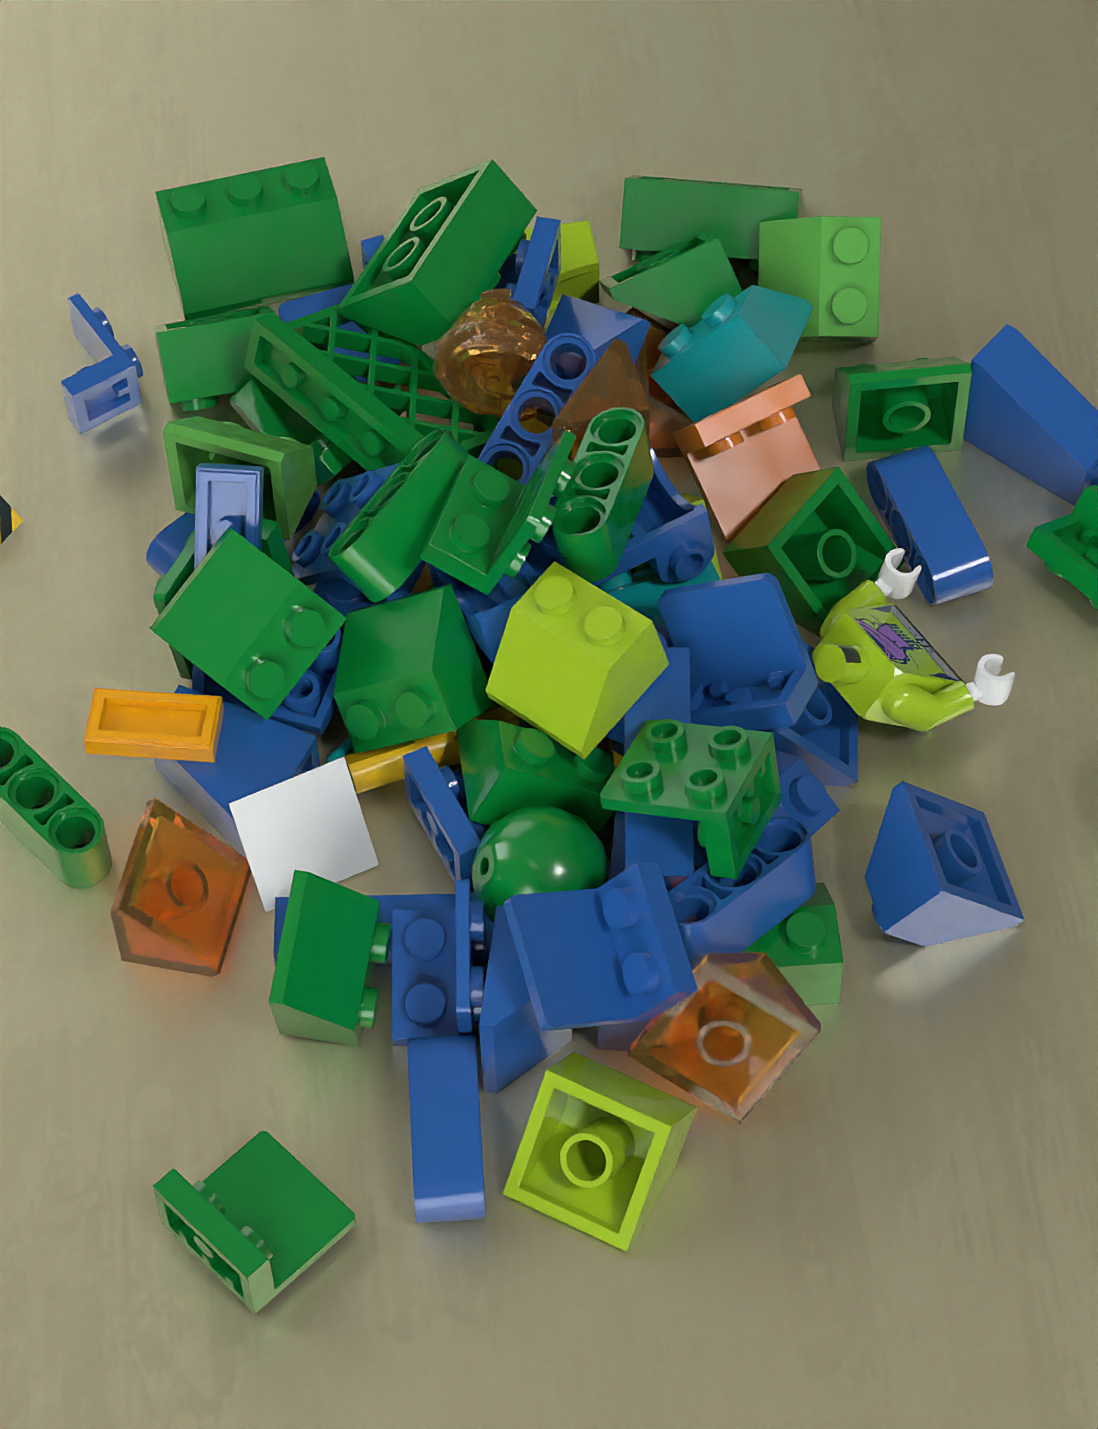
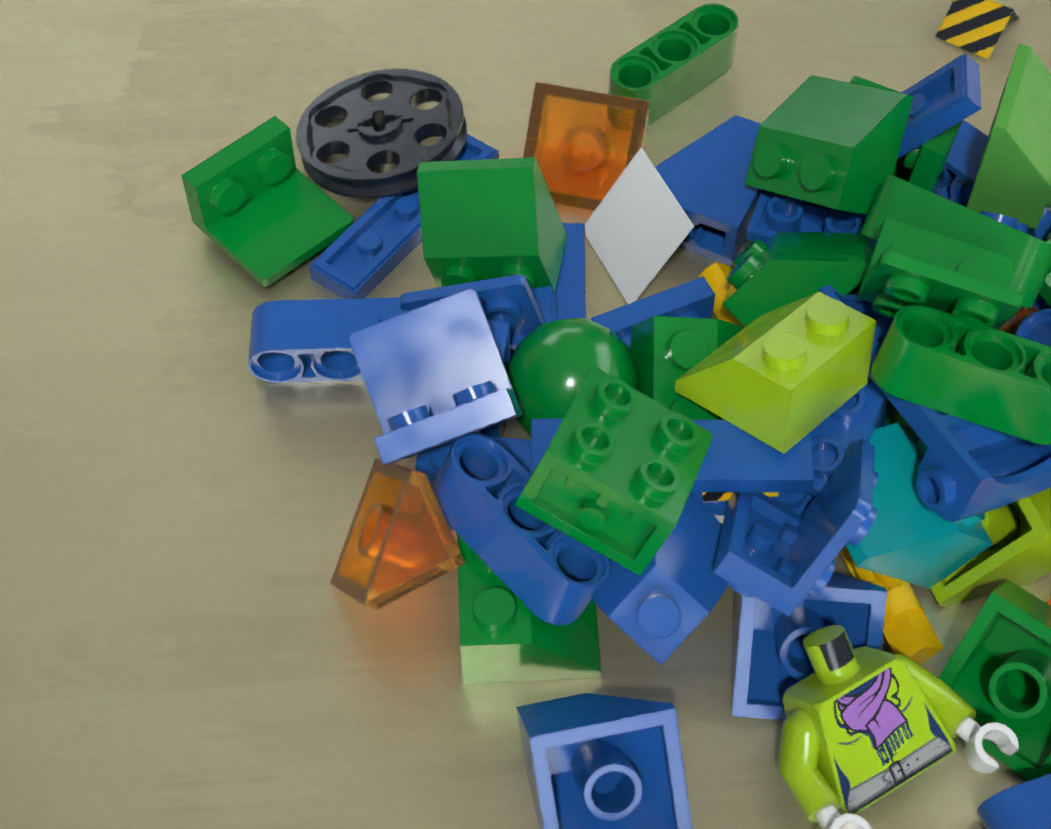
camera: 90 degrees right, 0 degrees up
light orange tile [84,688,224,763] -> none
lime slope [503,1052,697,1252] -> none
none -> black wedge [296,69,467,199]
none -> blue tile [309,134,499,299]

